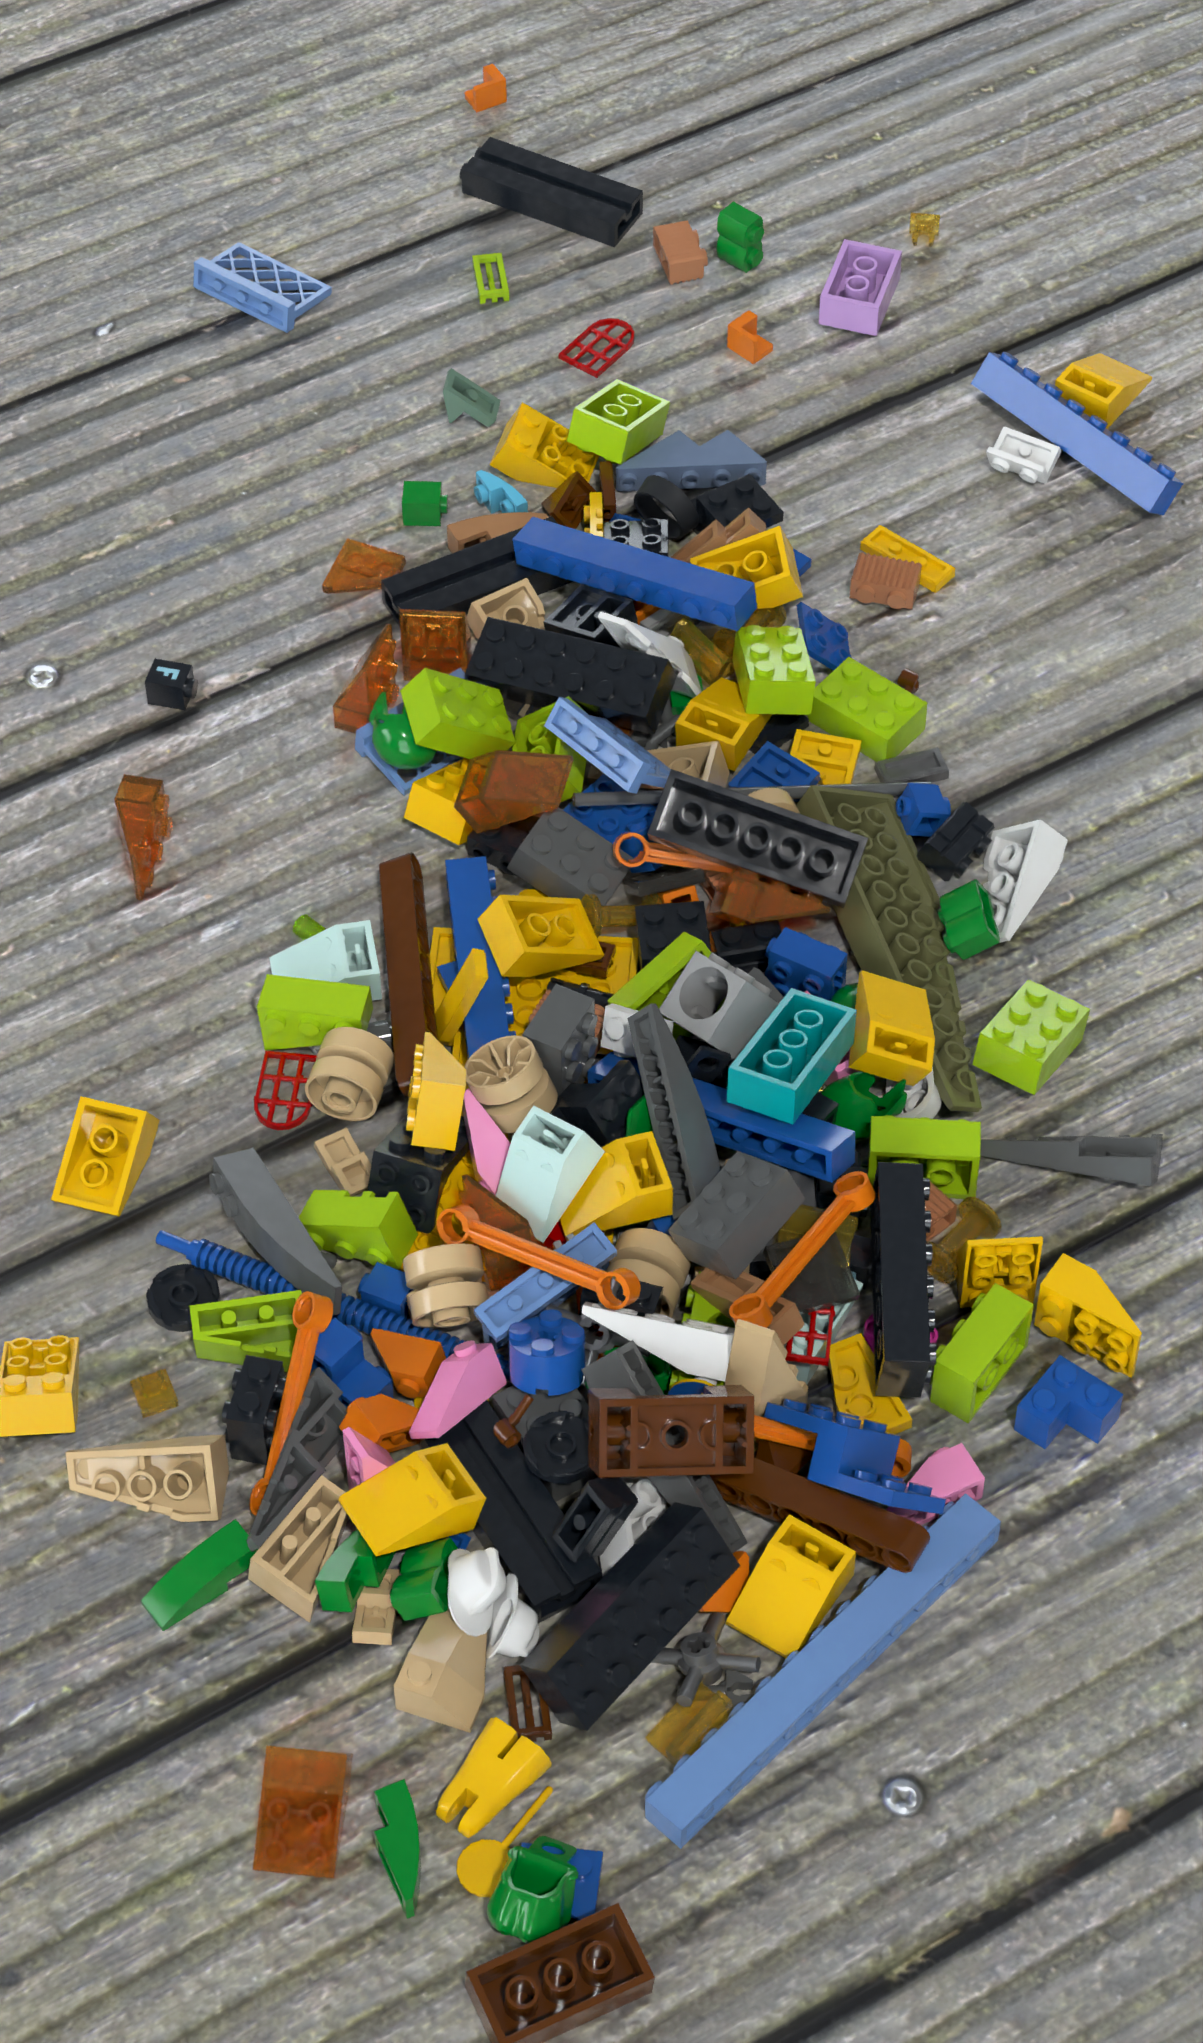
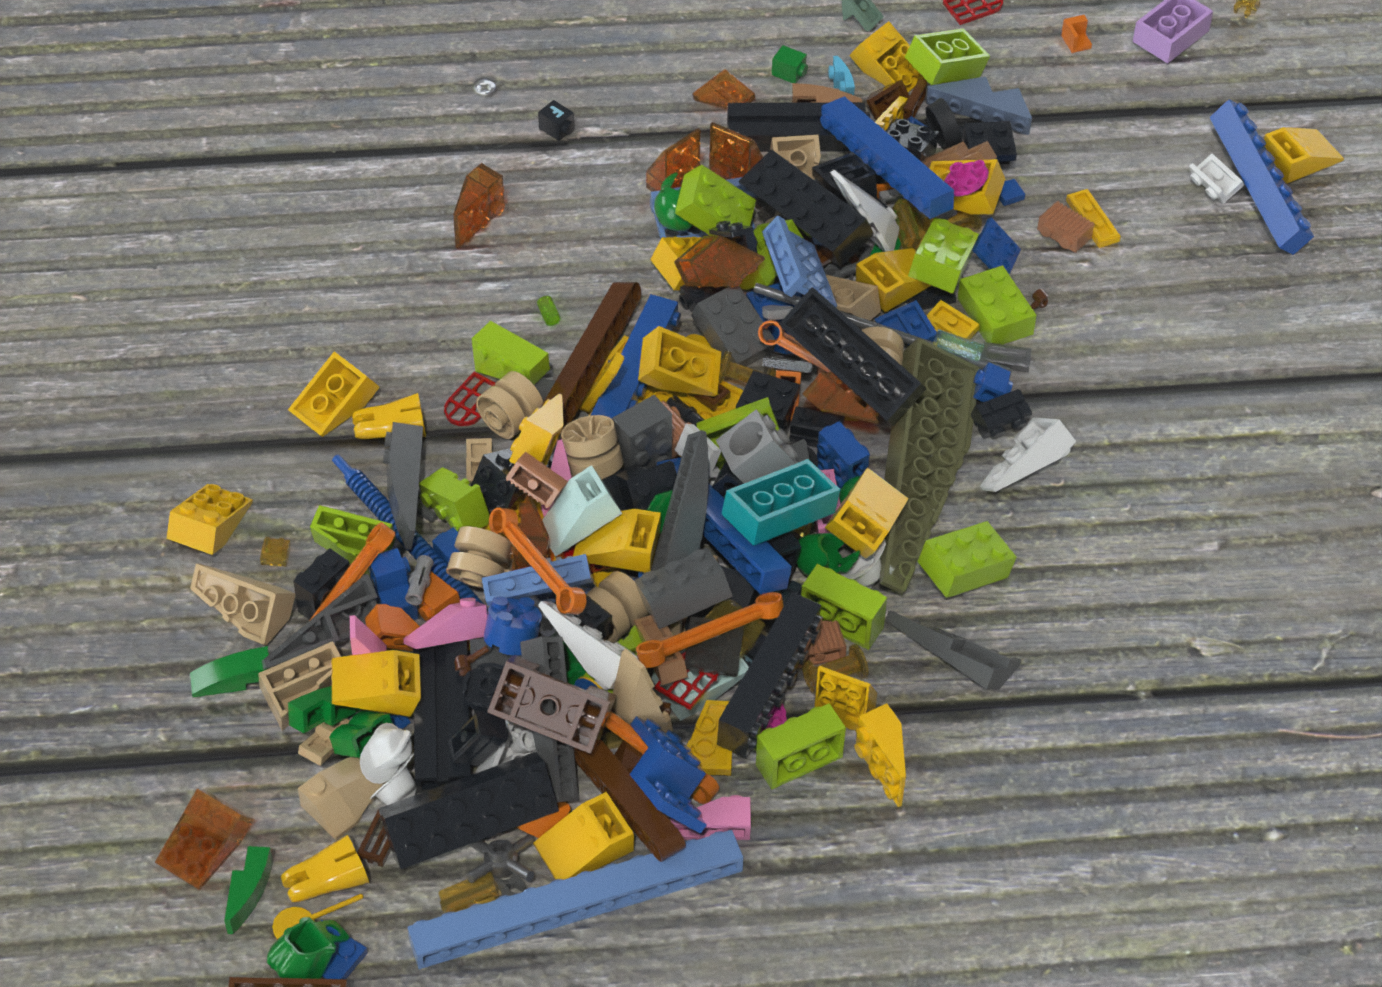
camera: 25 degrees right, 0 degrees up
black tile [146,1264,221,1332] -> none
light aqua slope [269,920,382,1001] -> none
green brick [938,879,1000,960] -> none
blue brick [1014,1355,1123,1449] -> none
none -> yellow piece [352,393,426,439]
none -> light grey pin [405,555,434,605]
none -> nougat brick [506,452,568,508]
none -> black bracket [709,221,758,257]
none -> light grey tile [762,305,793,321]
none -> clear light blue tile [933,329,984,361]
none -> dark pink dish [944,160,989,196]

